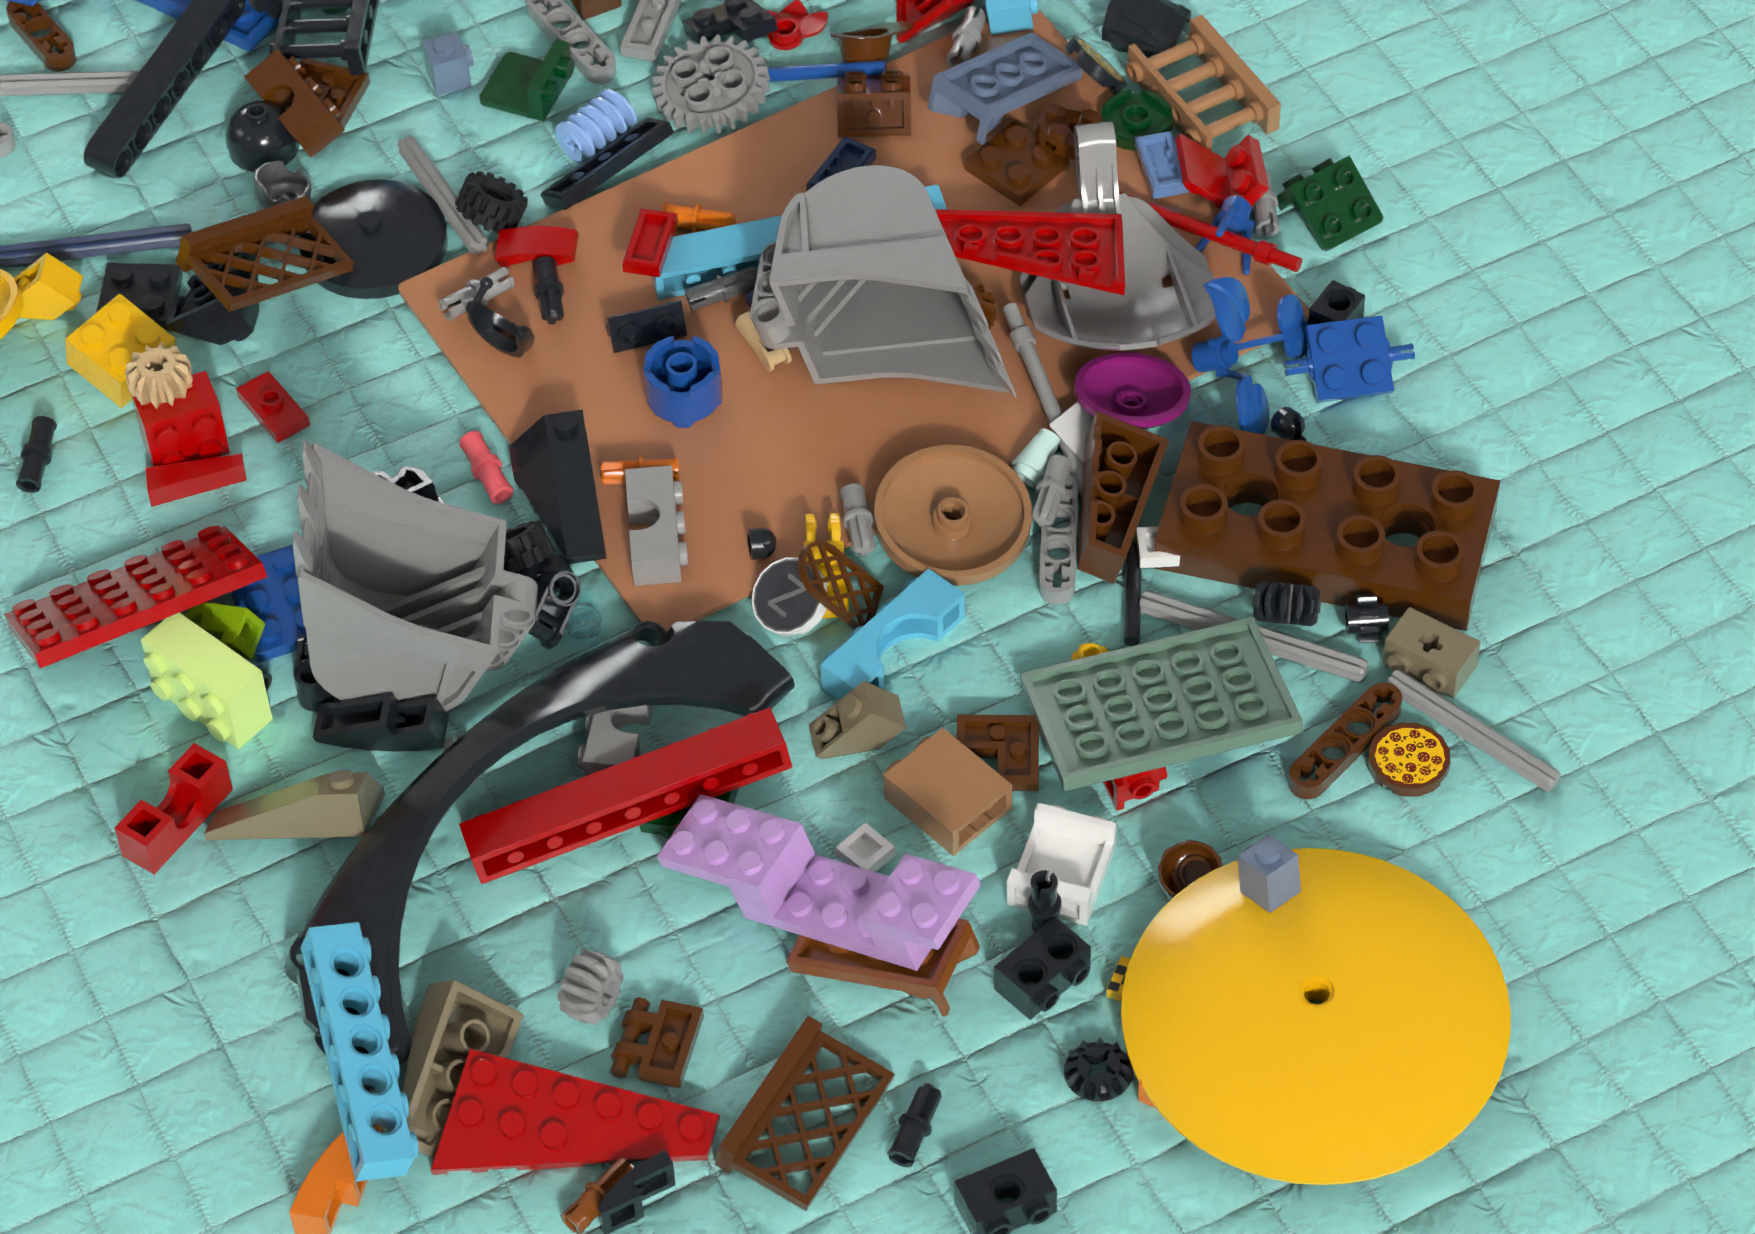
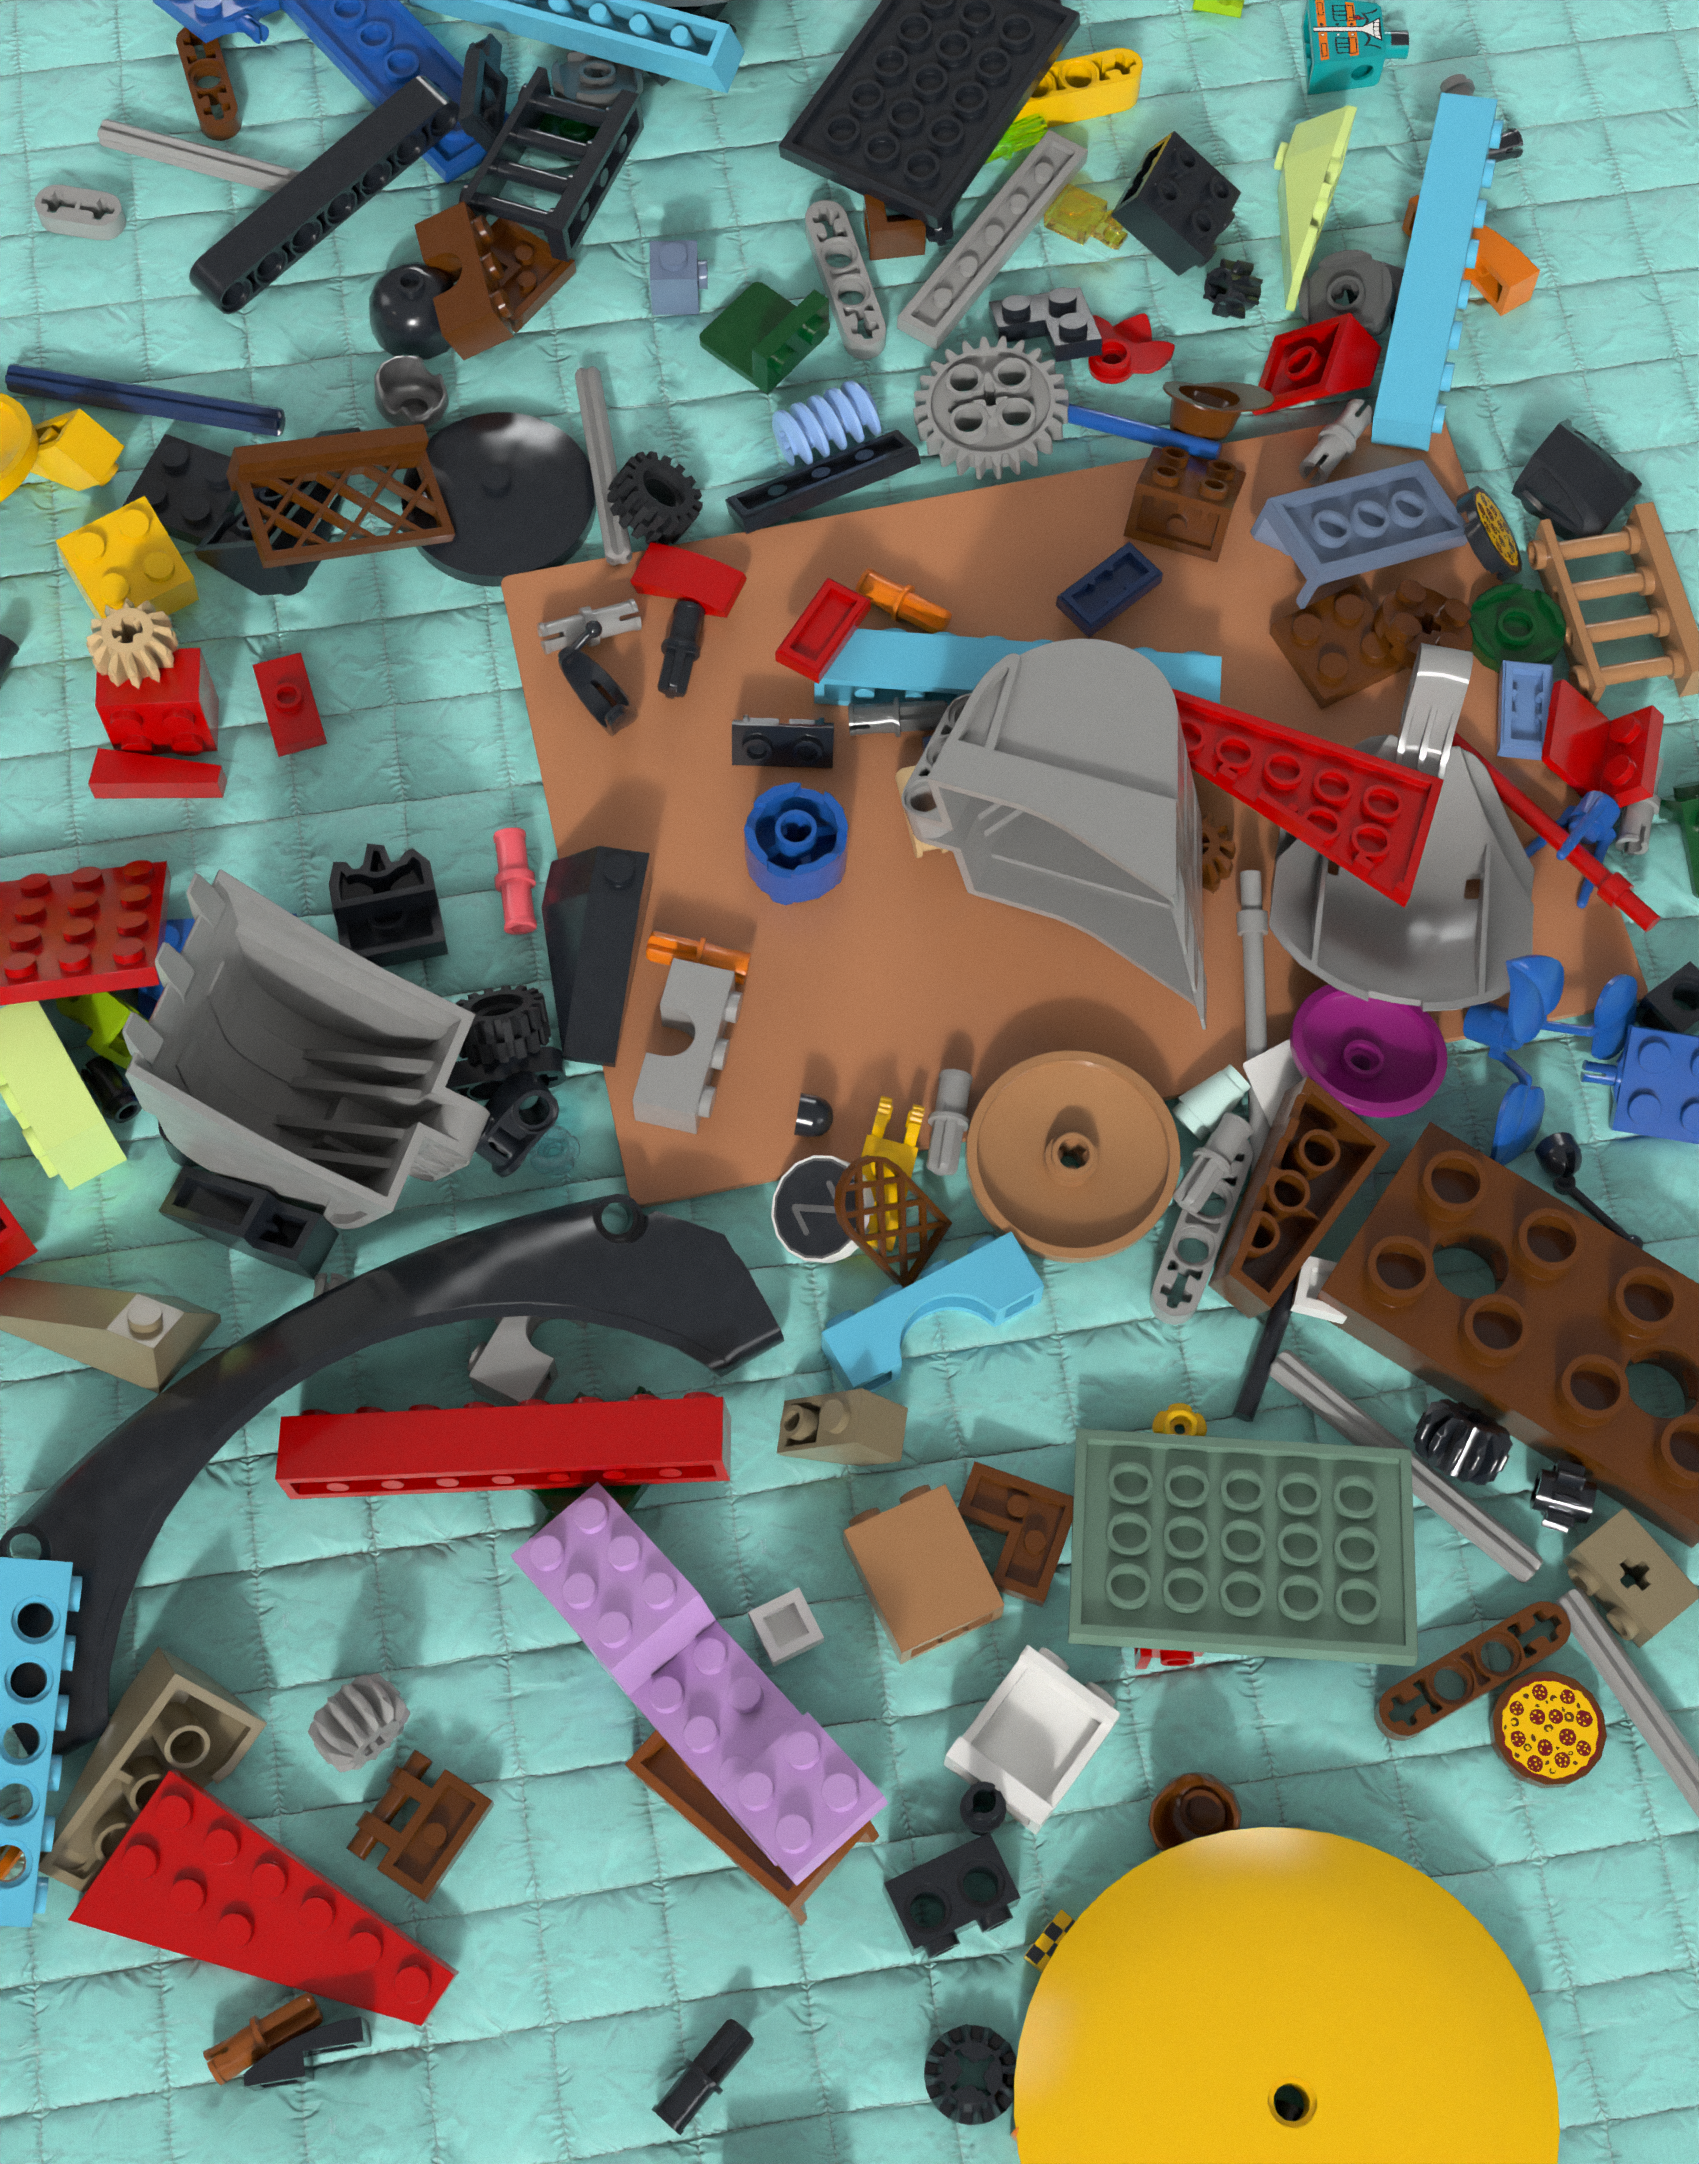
camera: 15 degrees right, 15 degrees up
reddish brown fence [715,1016,895,1211] -> none
sand blue brick [1237,834,1301,913] -> none

